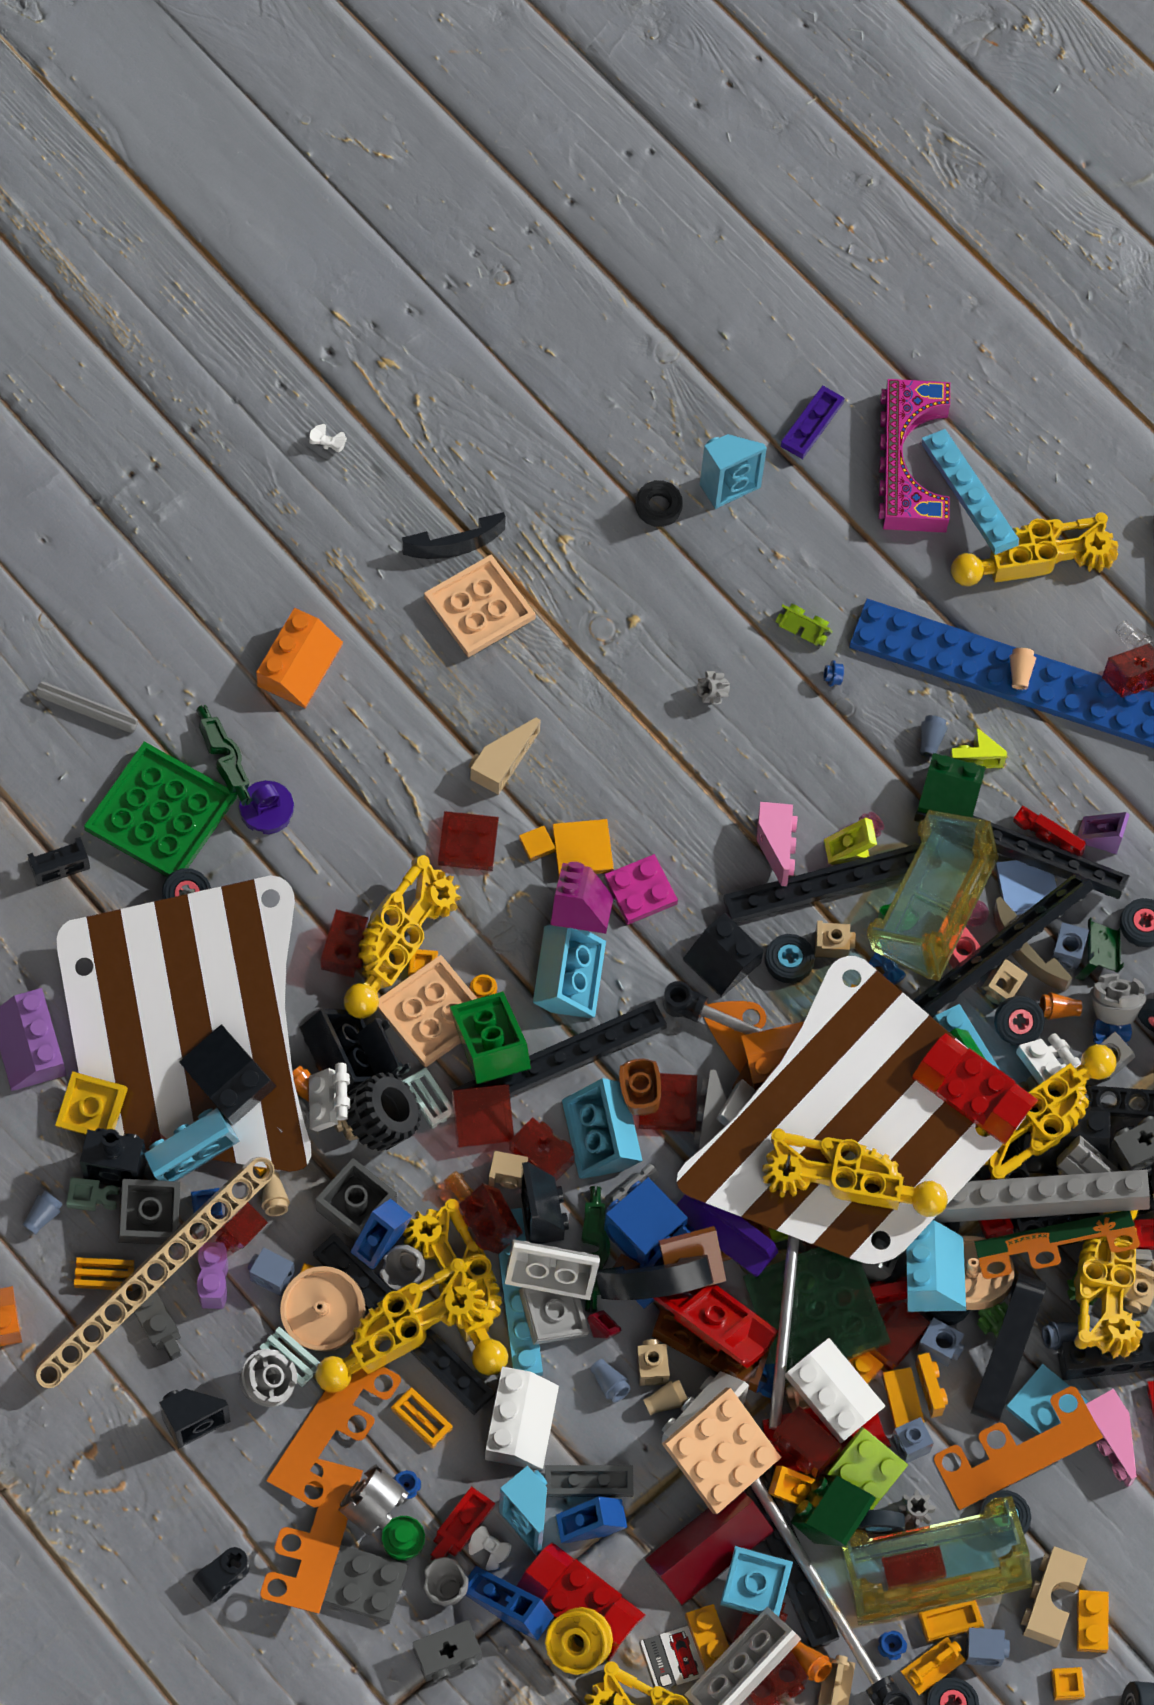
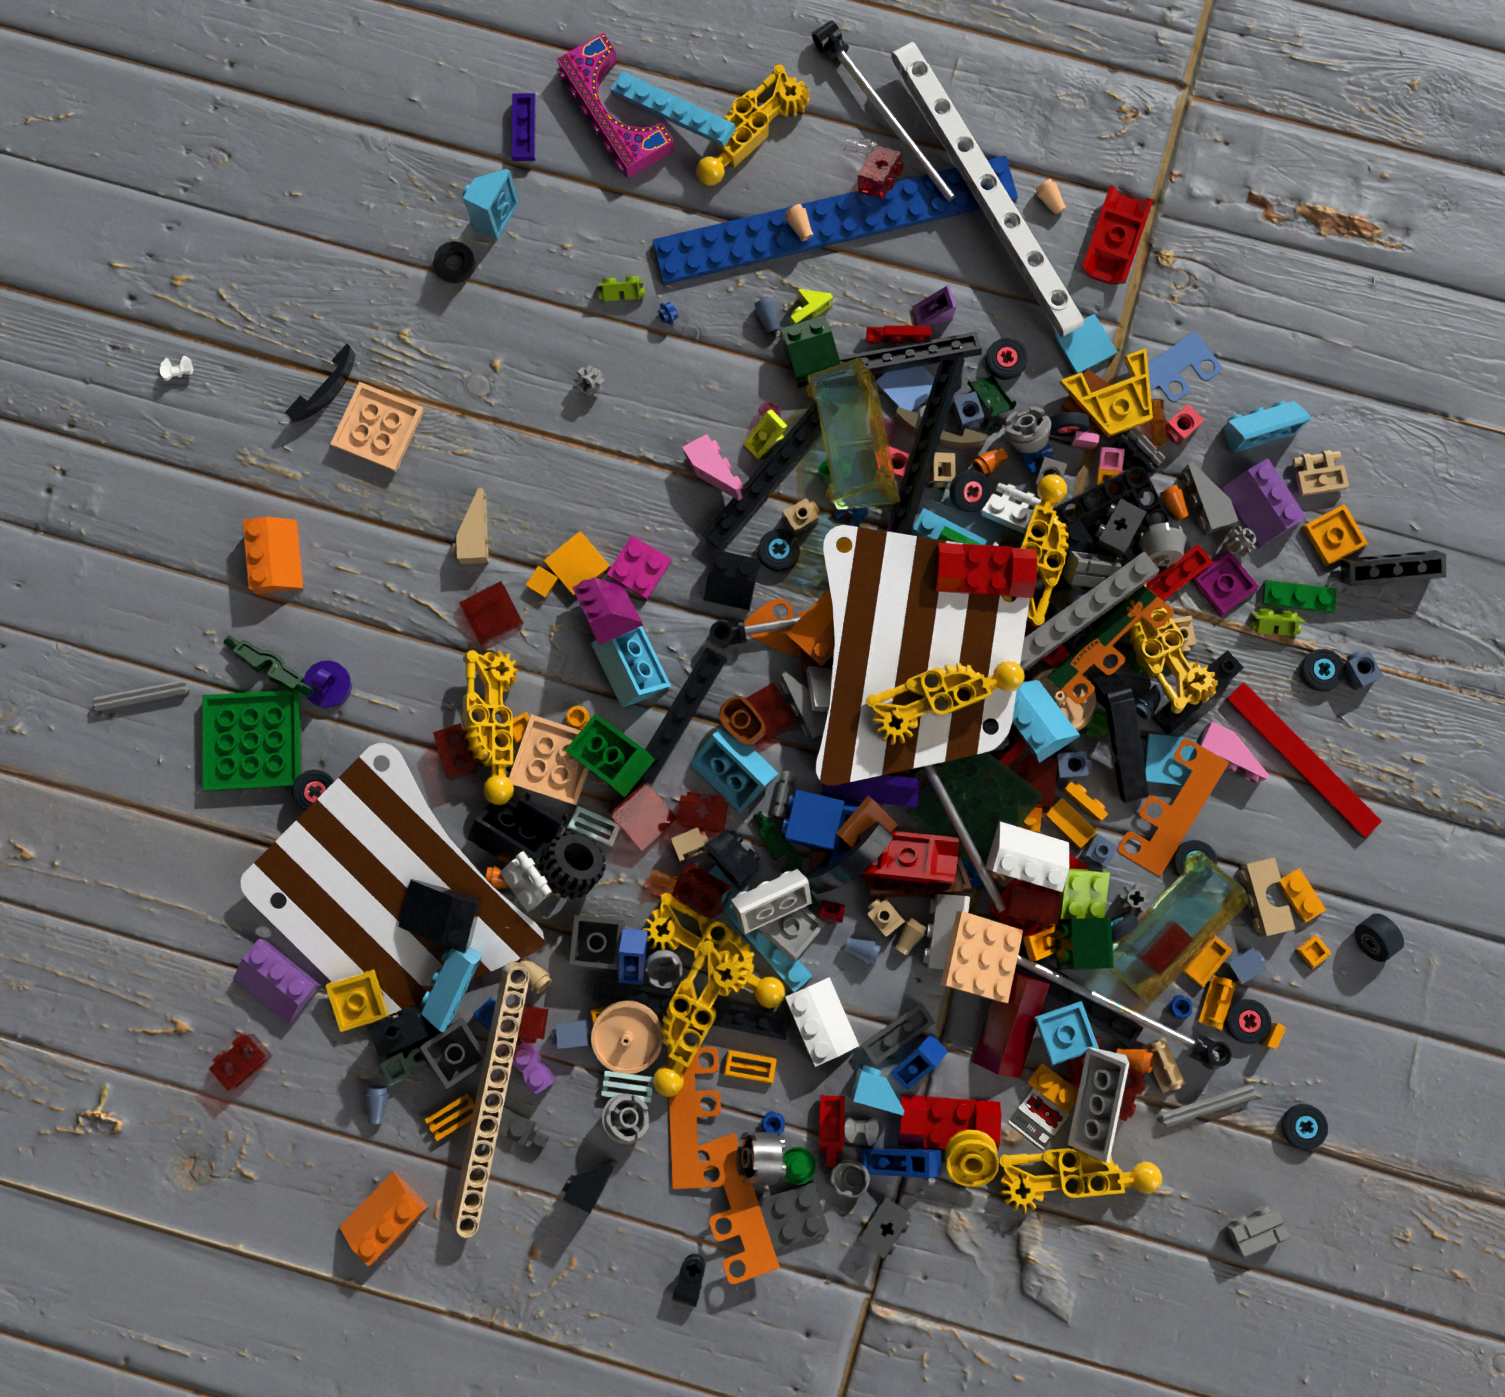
camera: 30 degrees left, 15 degrees up
black hinge [27,837,90,886] -> none

